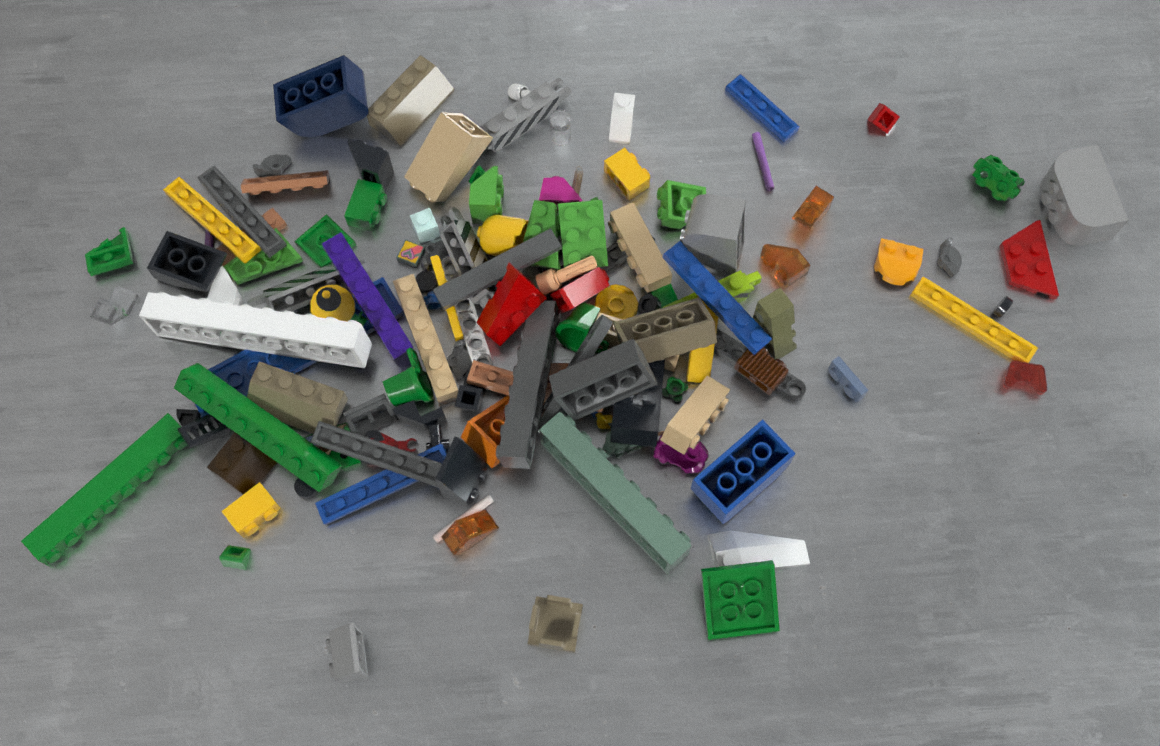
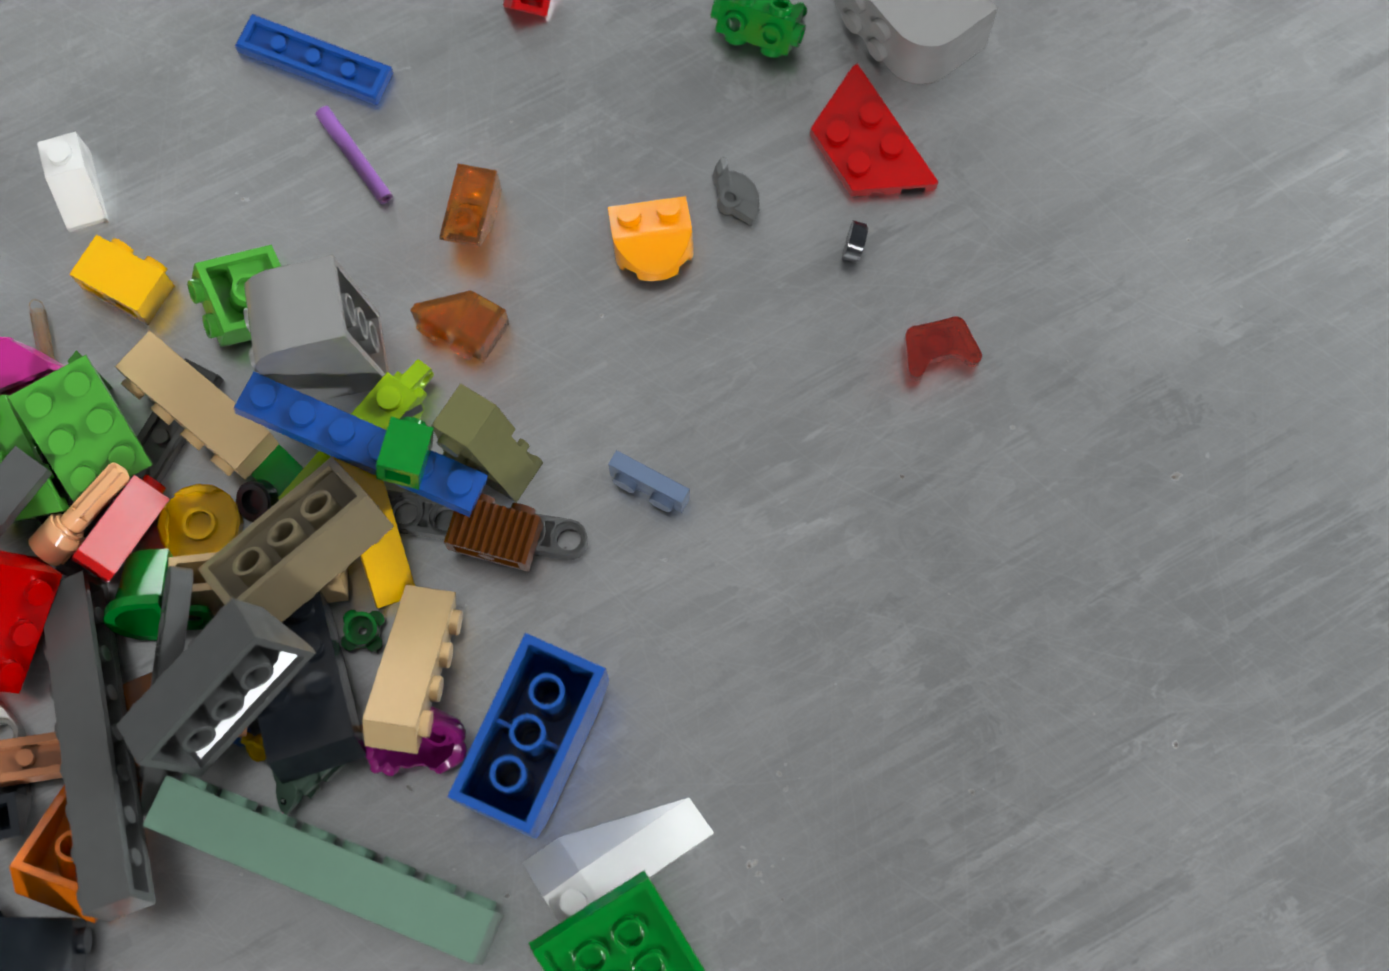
camera: 25 degrees left, 5 degrees up
yellow tile [910,276,1038,367] -> none
none -> green brick [376,416,434,490]

